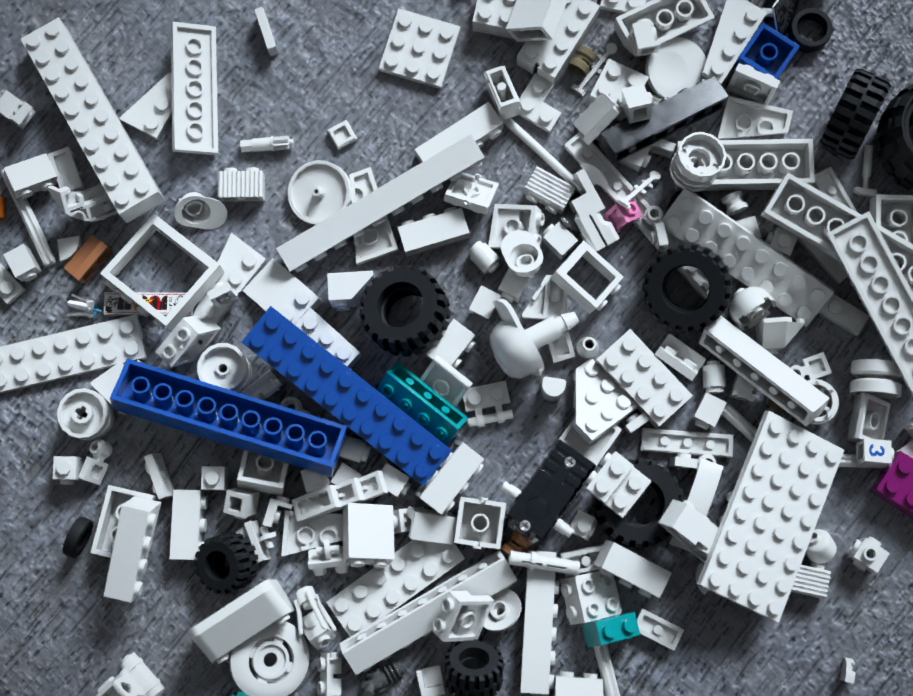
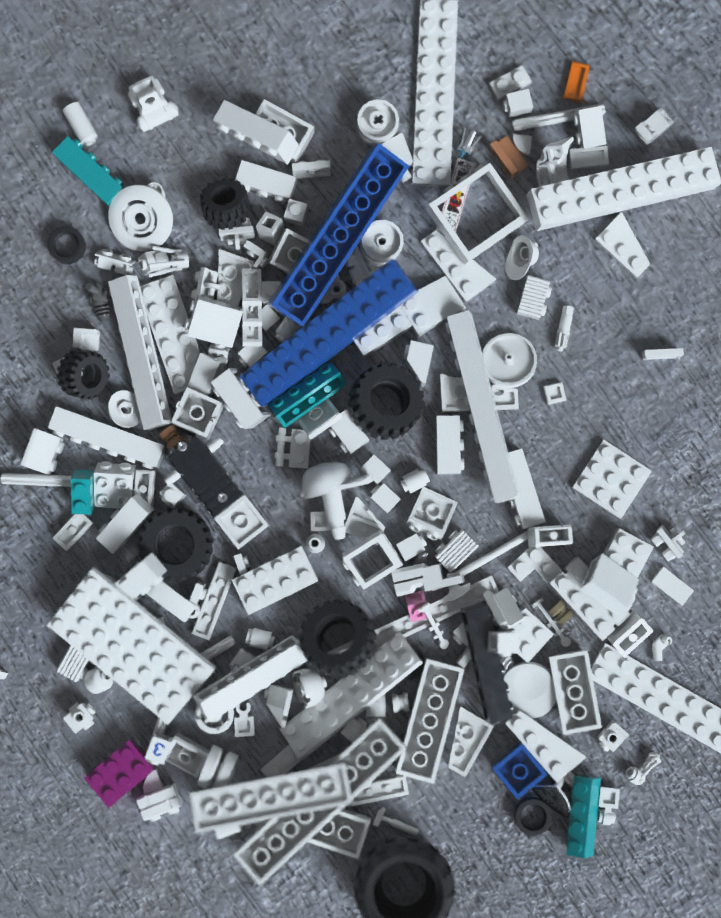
camera: 100 degrees right, 5 degrees up
white brick [53,456,84,485] -> none
black tyre [62,517,93,558] -> none
white plate [78,439,113,485] -> none
white window [155,314,221,368] -> none
white plate [171,22,218,155] -> none
white windscreen [188,579,296,665] -> none
white plate [207,282,239,308] -> none
white plate [432,591,494,642] -> none
white plate [444,172,499,215] -> none
white piece [501,230,544,279] -> none
white pin [508,550,580,576] -> none
white brick [541,377,566,402] -> none
white plate [573,358,638,444] -> none
white plate [585,451,651,518] -> none
white brick [630,19,660,57] -> none
white plate [644,206,669,251] -> none
white bracket [654,334,706,381] -> none
white wheel [669,132,726,192] -> none
white brick [691,392,727,430] -> none
white plate [726,63,780,105] -> none
black tyre [819,68,891,160] -> none

